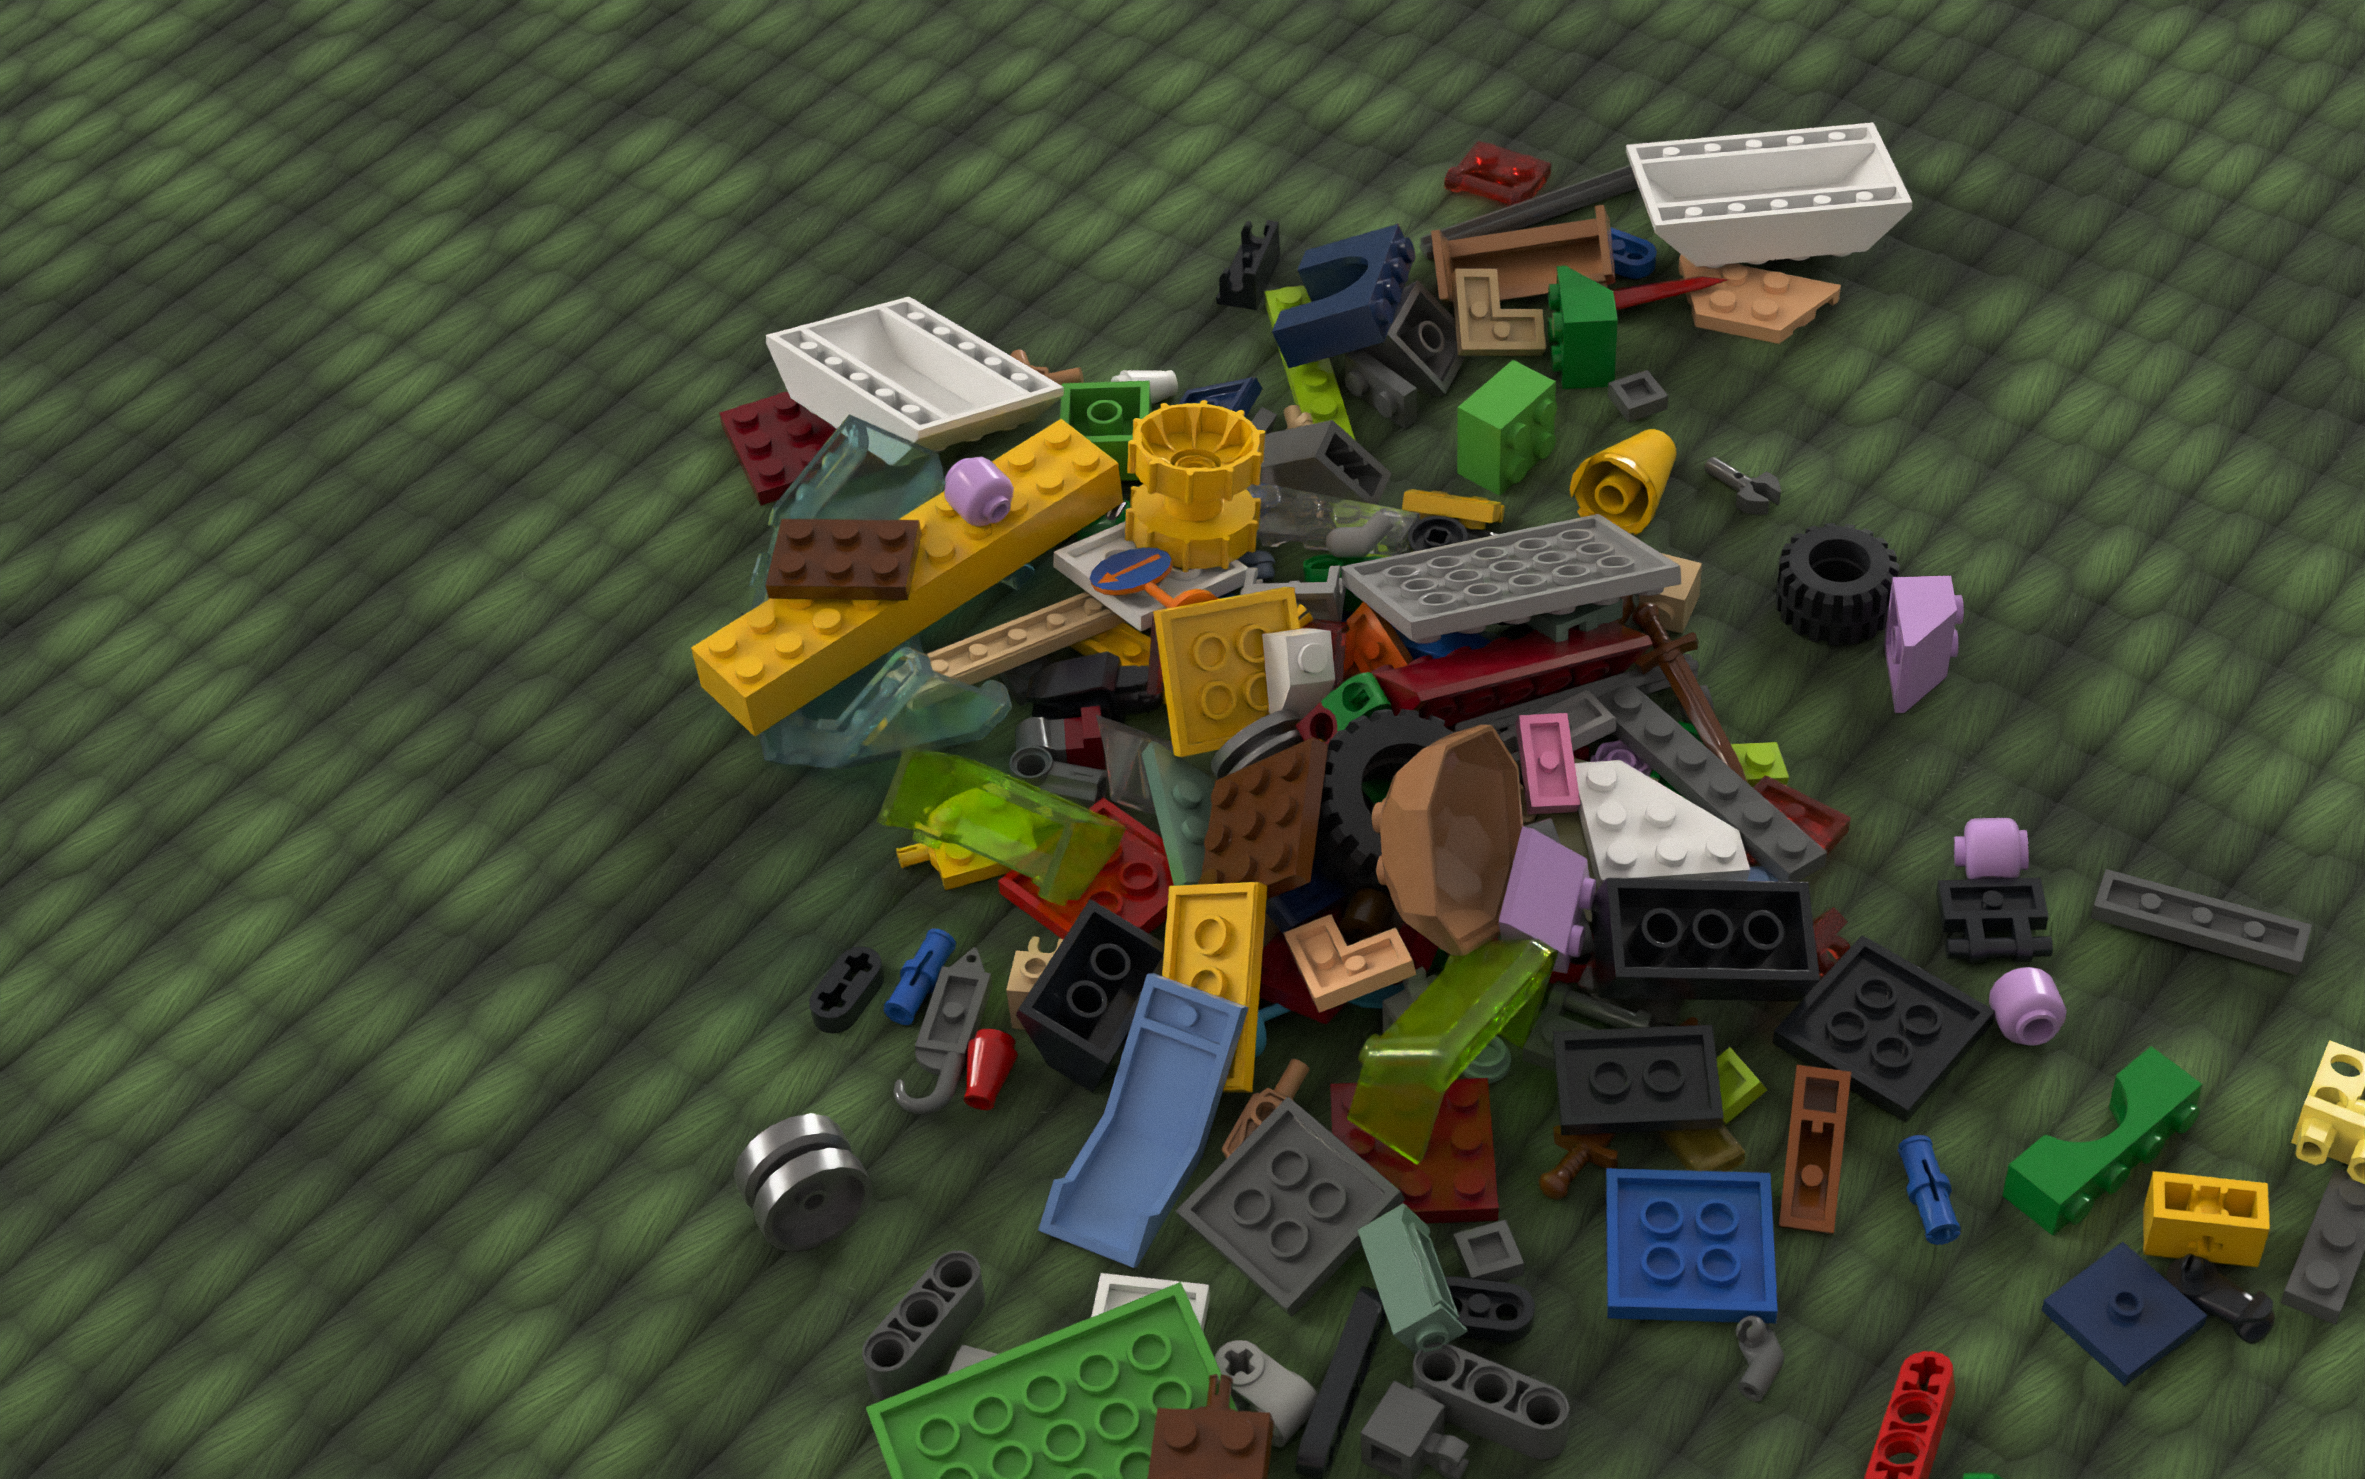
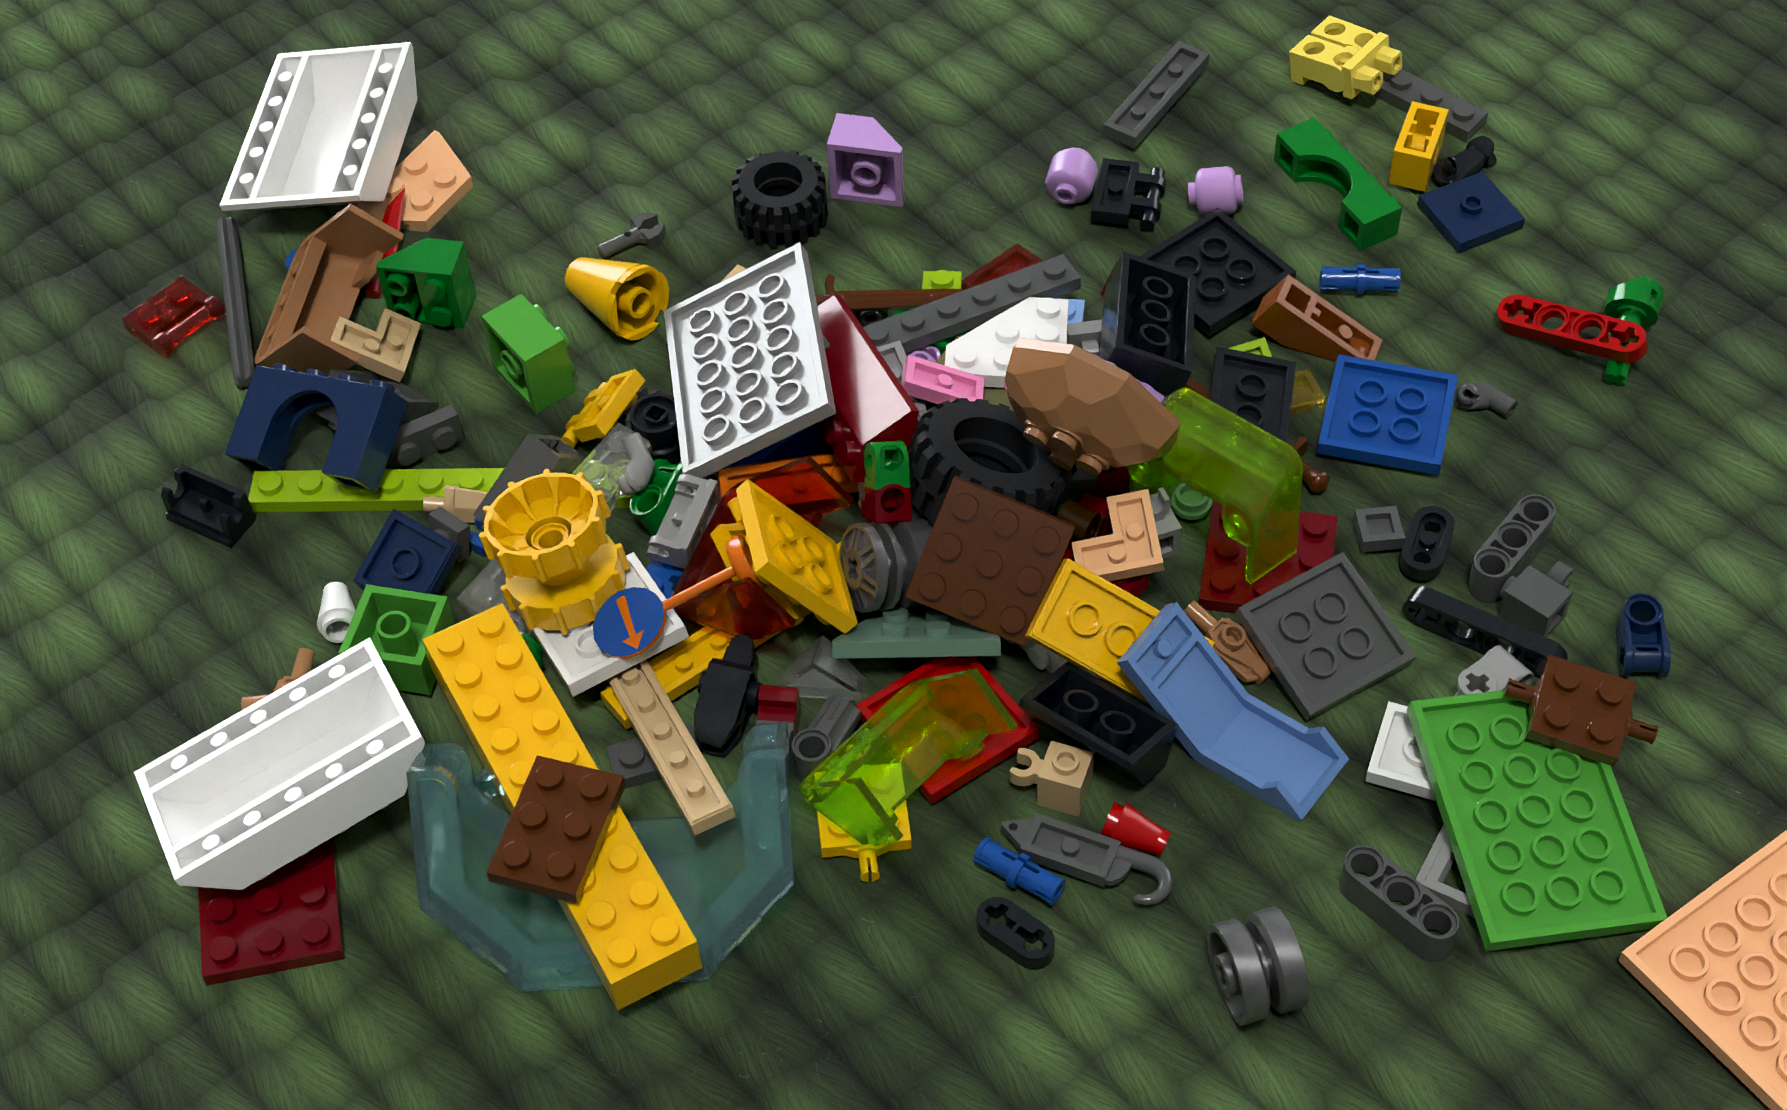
camera: 80 degrees left, 5 degrees up
lavender head [944,457,1014,527] -> none
white slope [1262,628,1335,719] -> none
sand green window [1357,1203,1467,1355] -> none
dark grey plate [1608,370,1668,422] -> none

